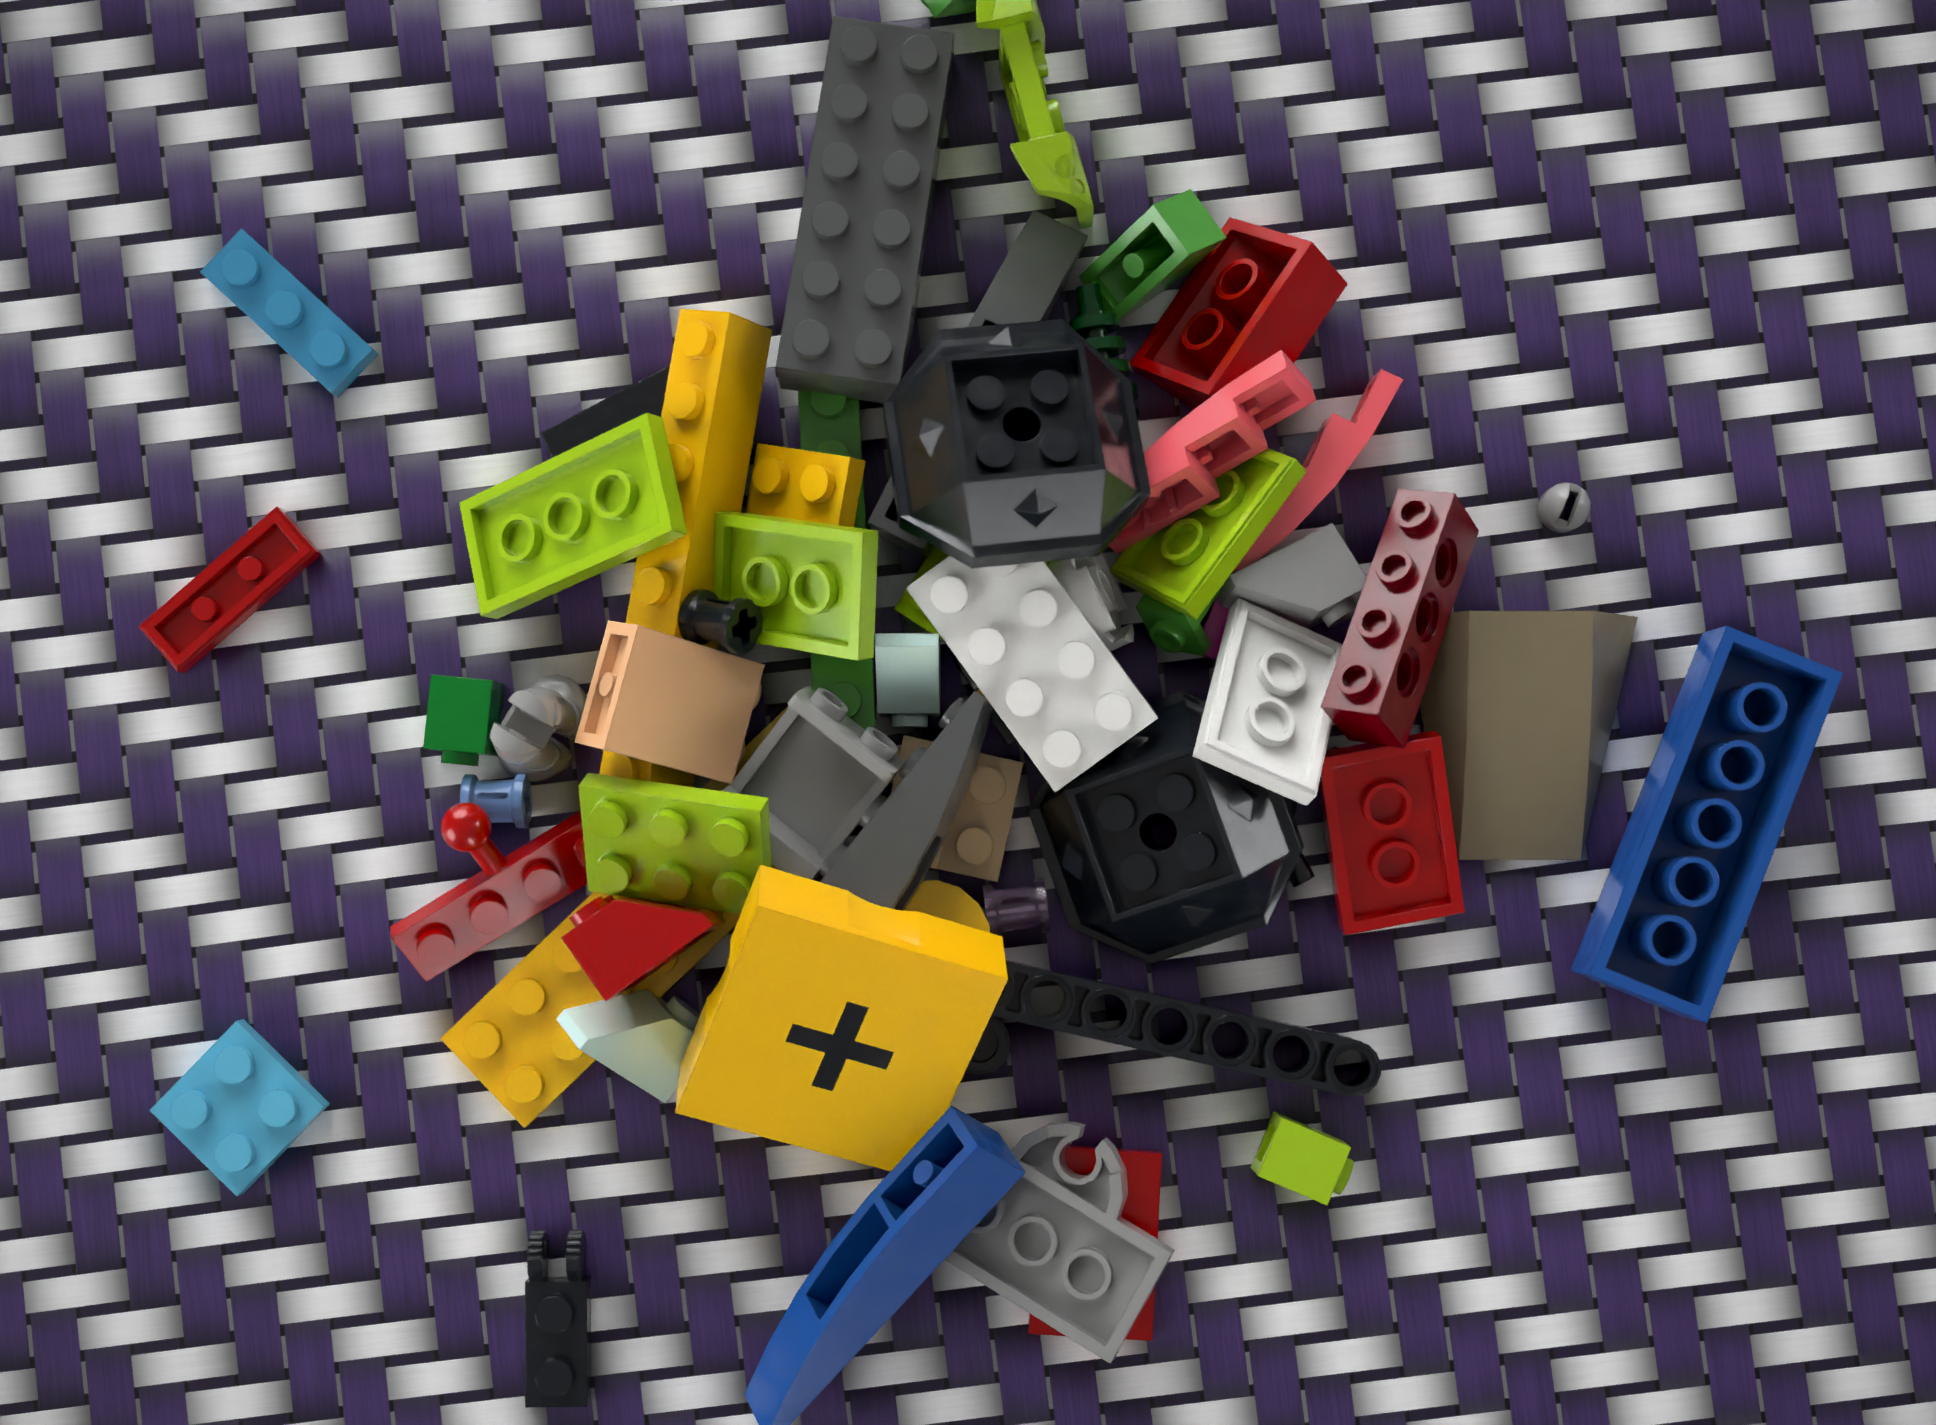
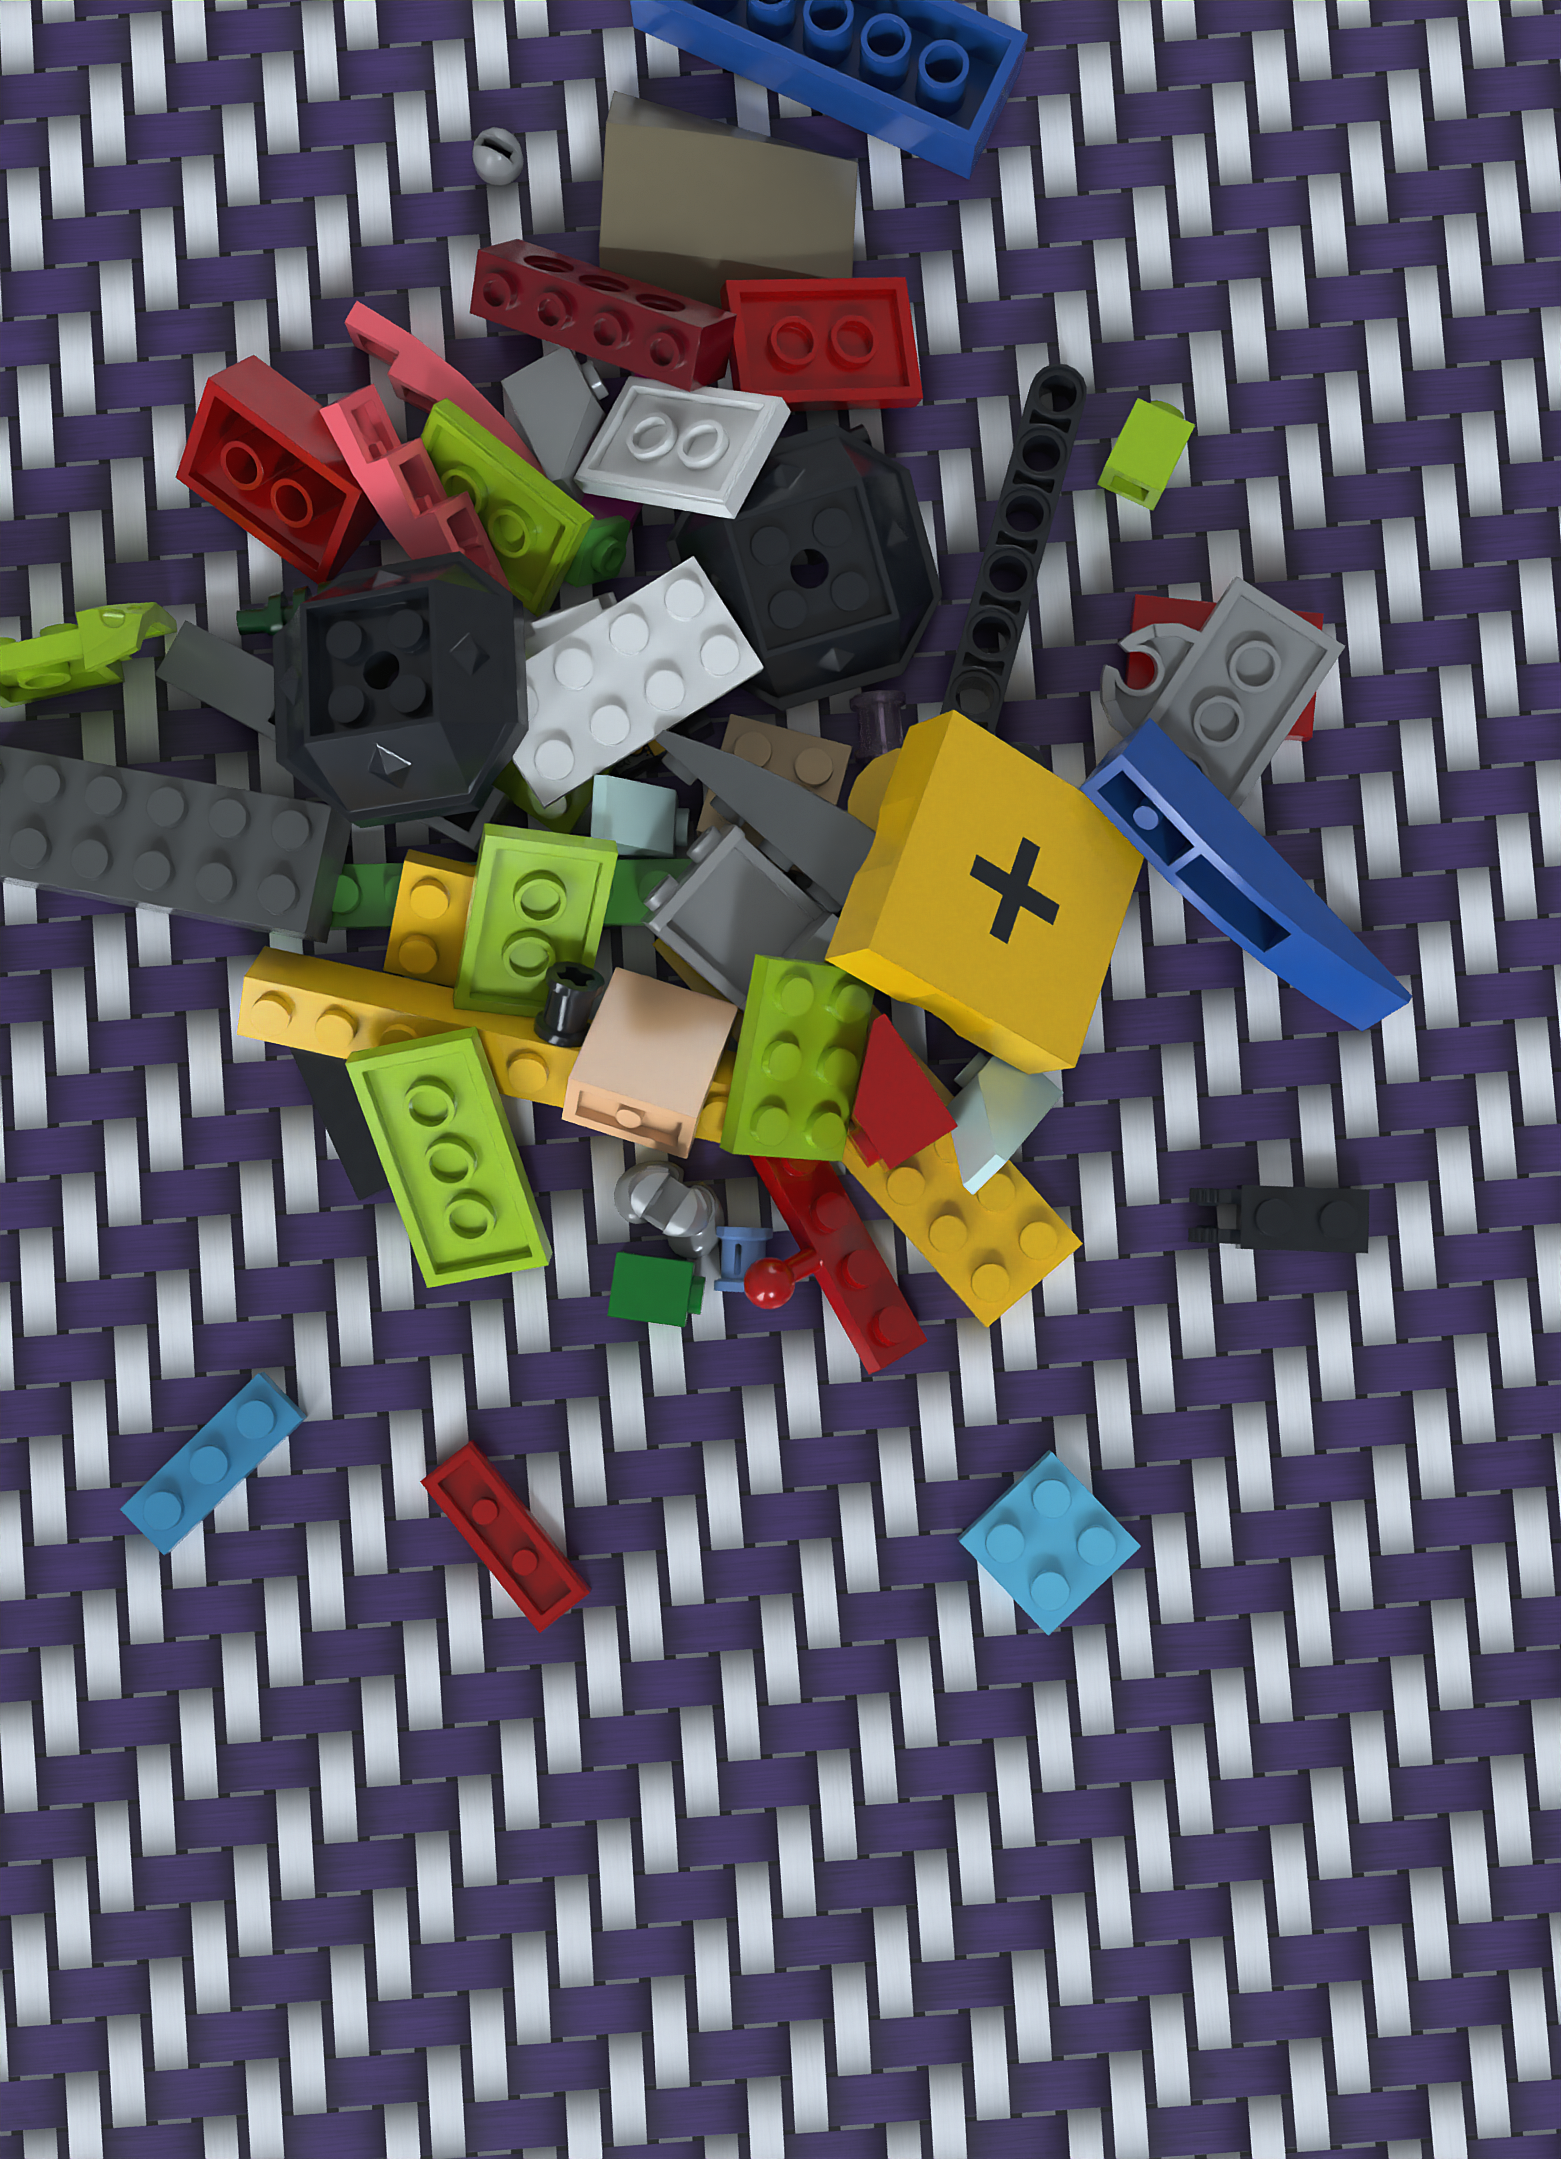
camera: 85 degrees left, 0 degrees up
bright green slope [1079,189,1227,322] -> none

